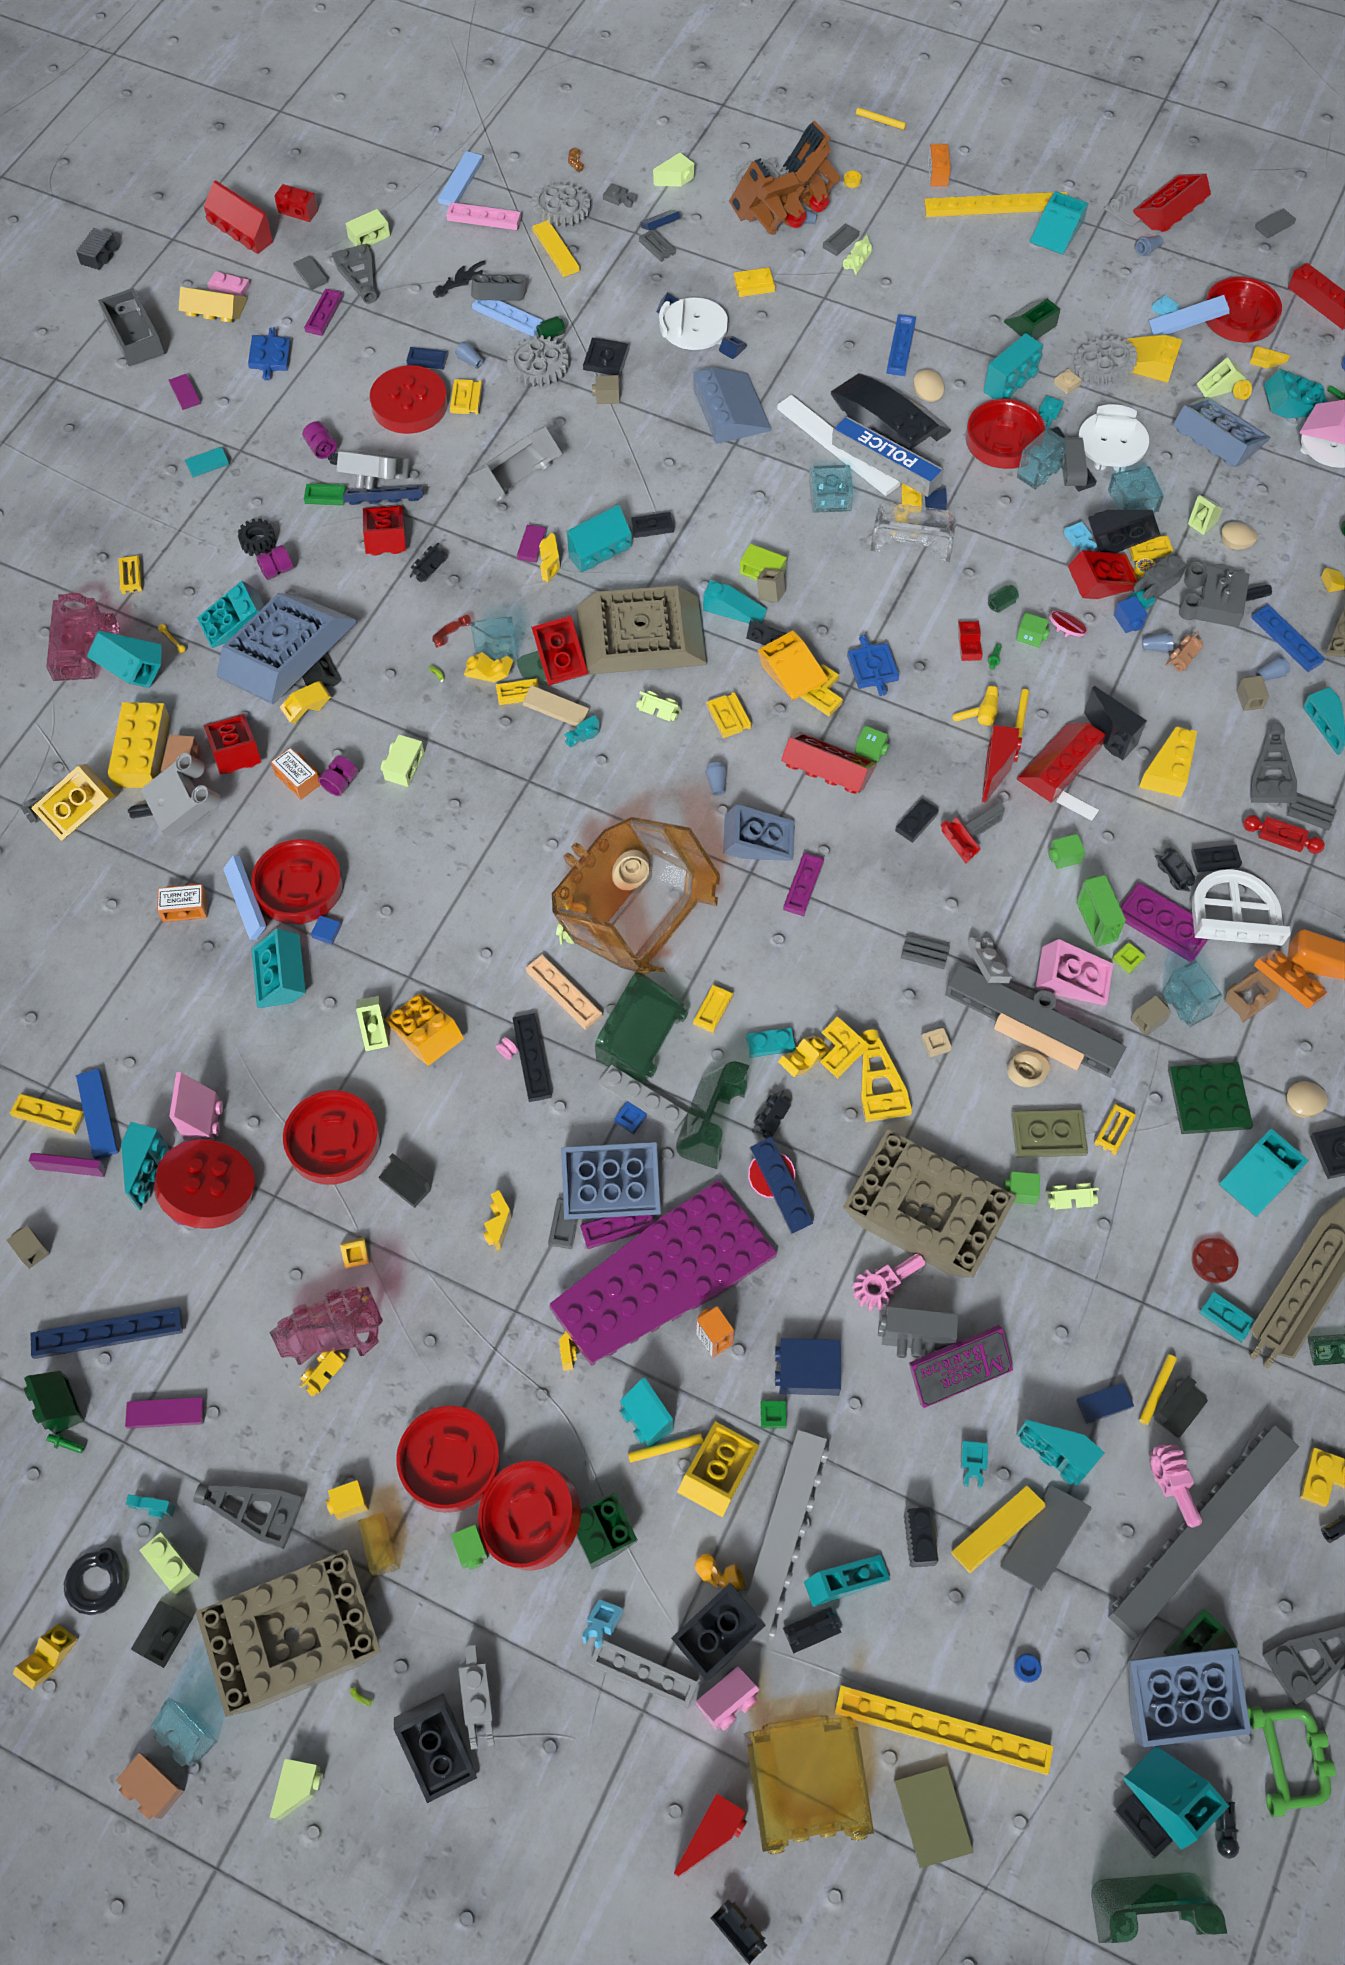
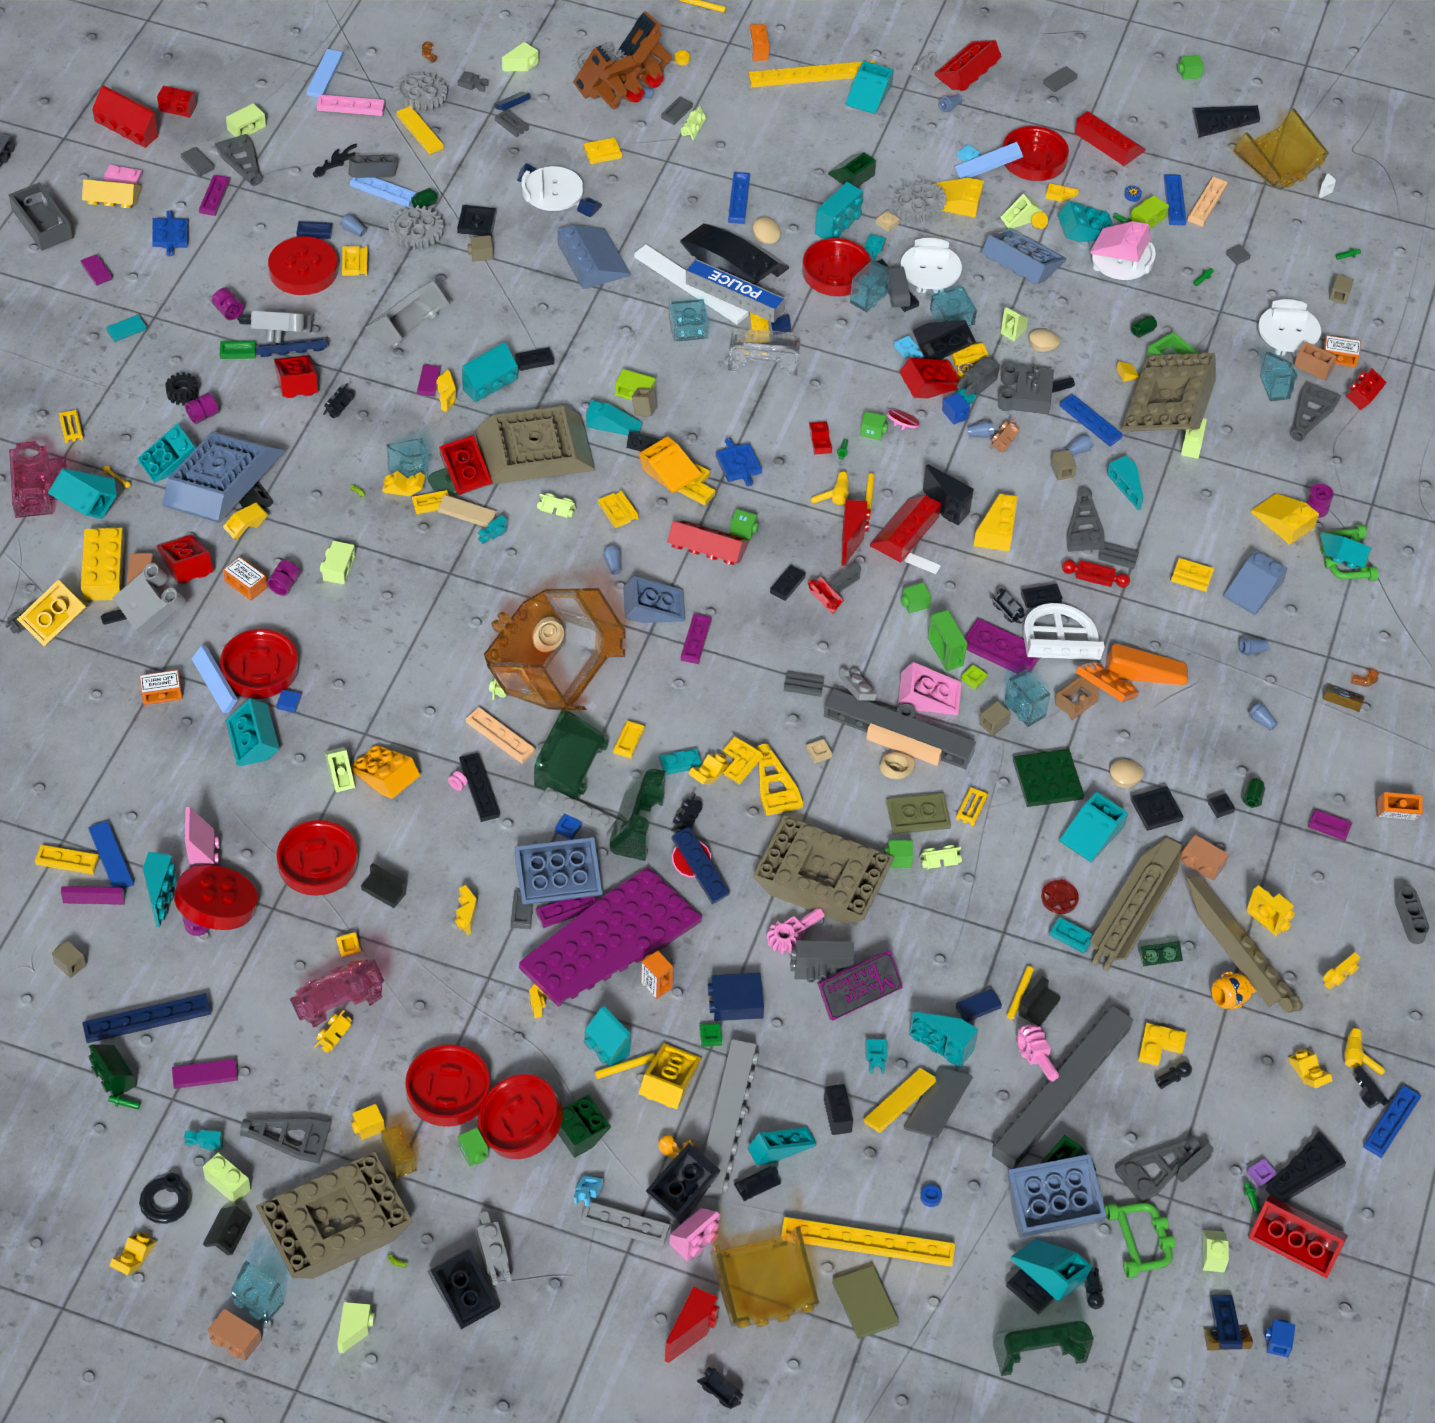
camera: 10 degrees left, 10 degrees down
clear red arm [432,615,472,648] -> none
clear green brick [988,585,1019,613] -> none

